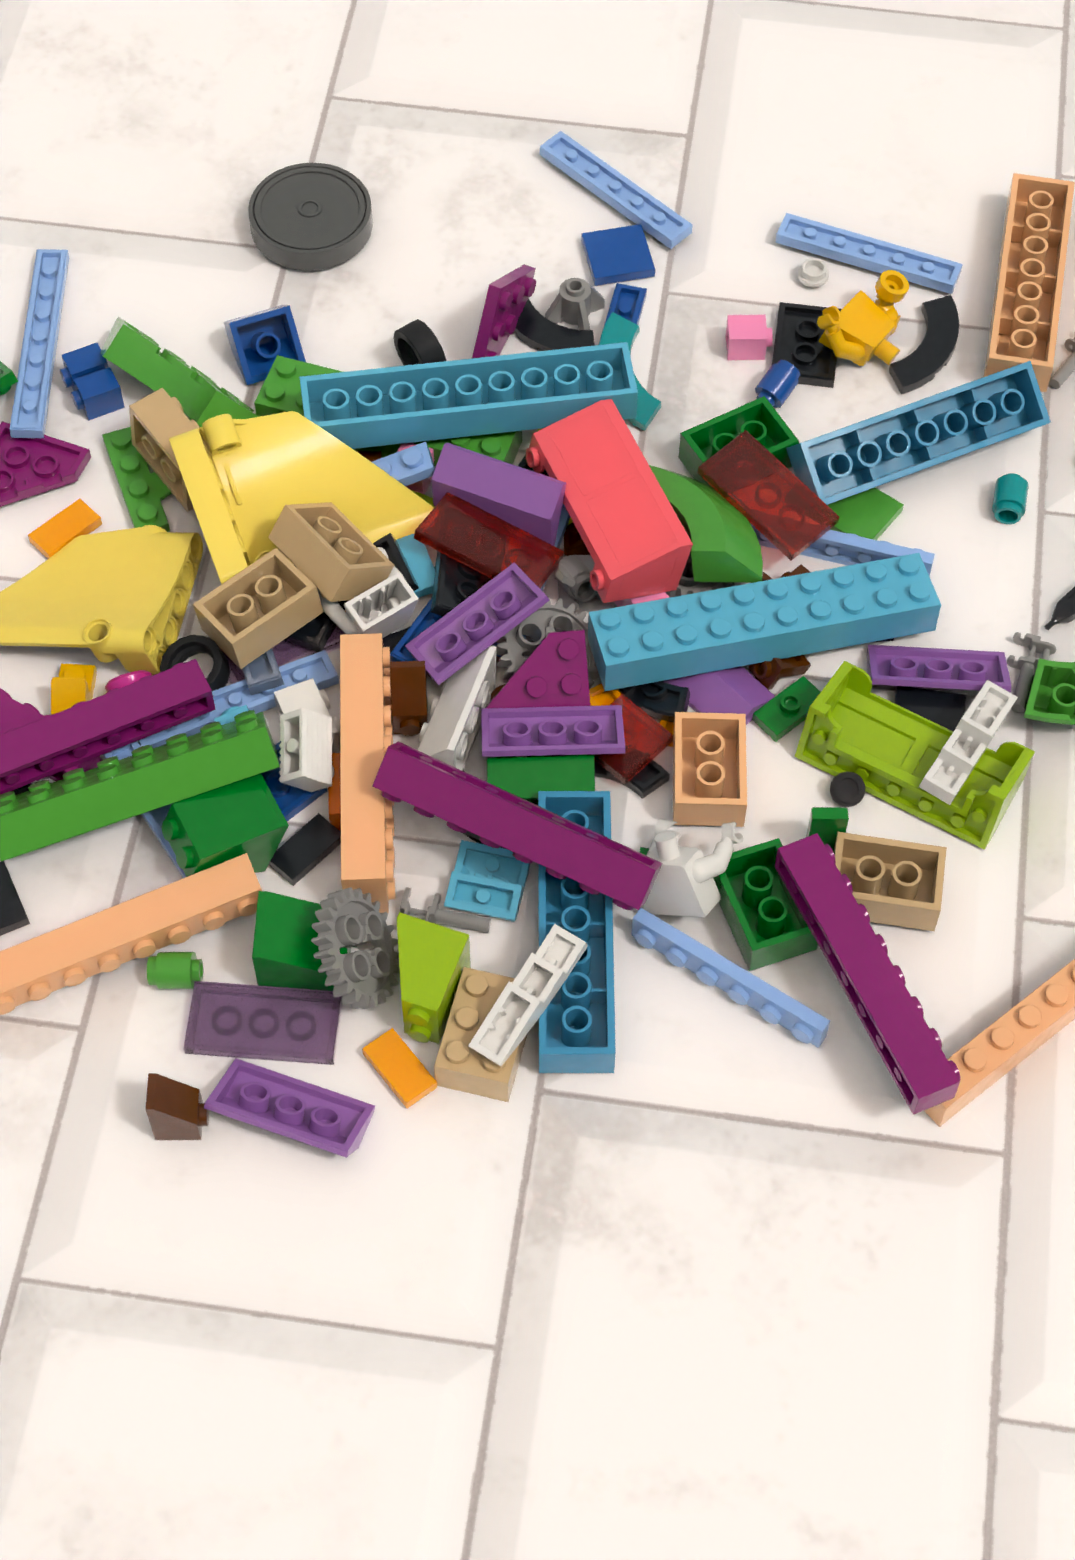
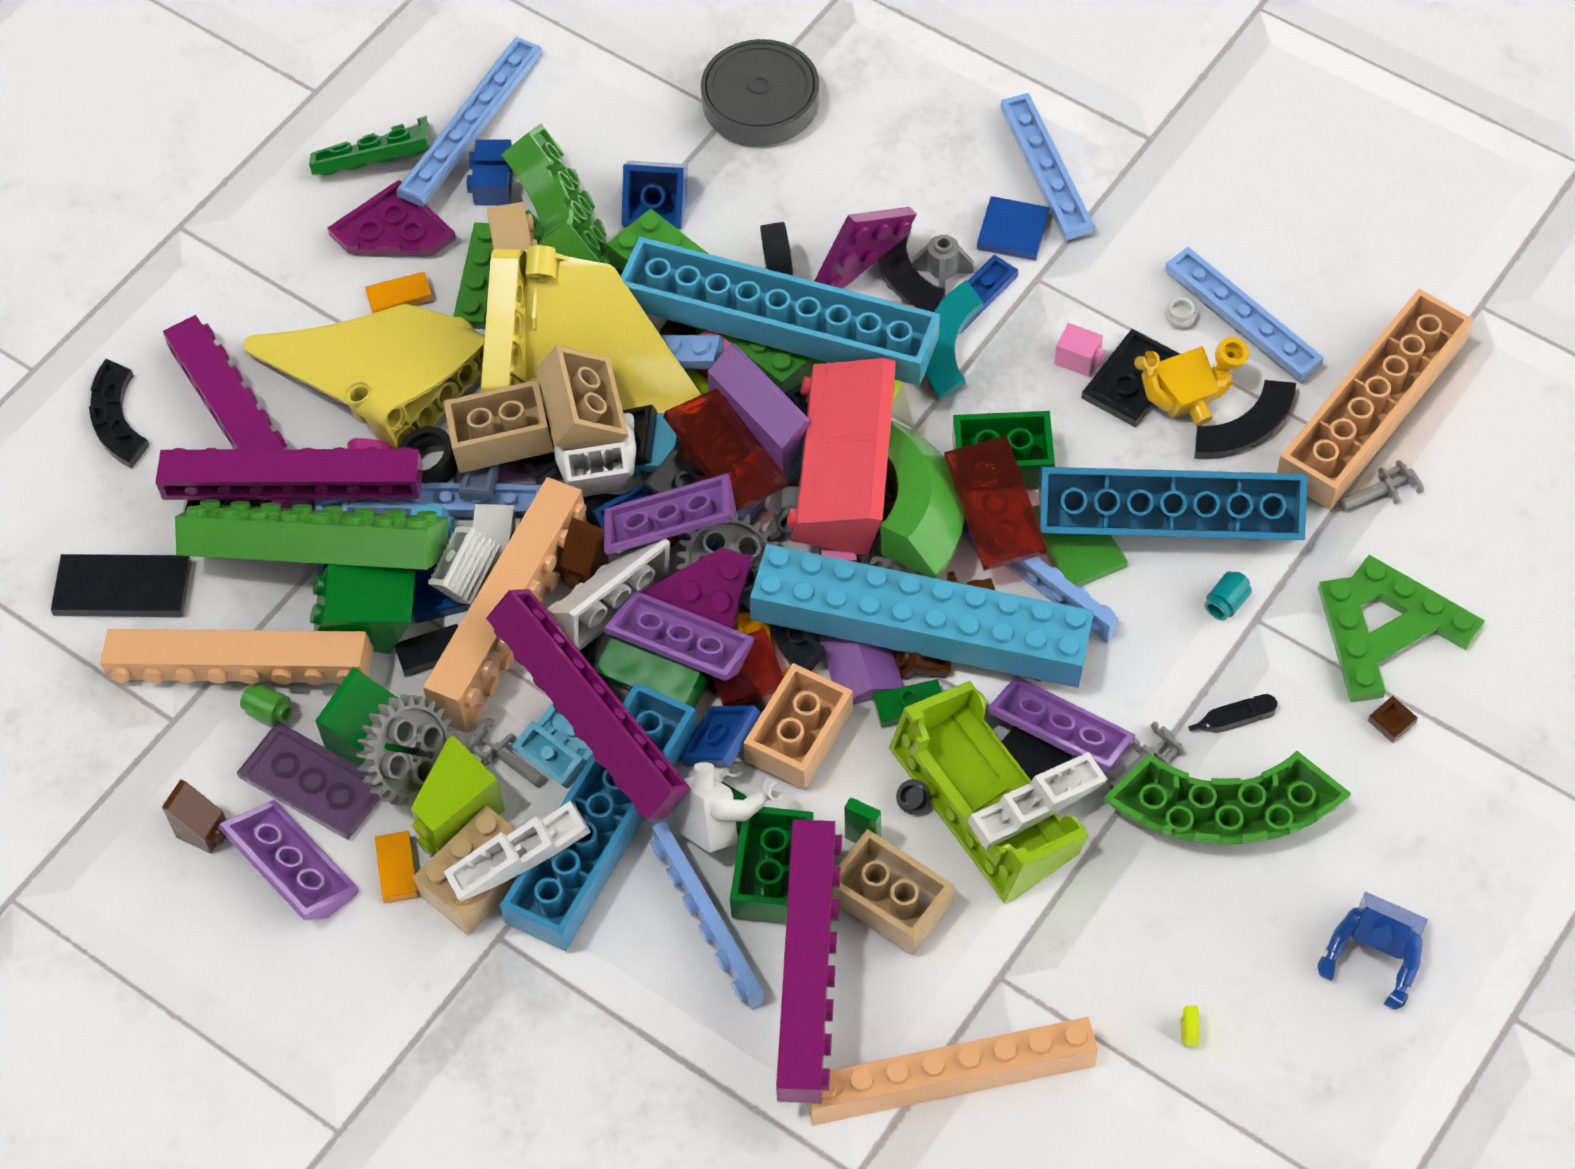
camera: 30 degrees right, 0 degrees up
yellow slope [51,663,97,715] -> none
blue brick [755,359,800,408] -> none
none -> blue tile [678,706,761,767]

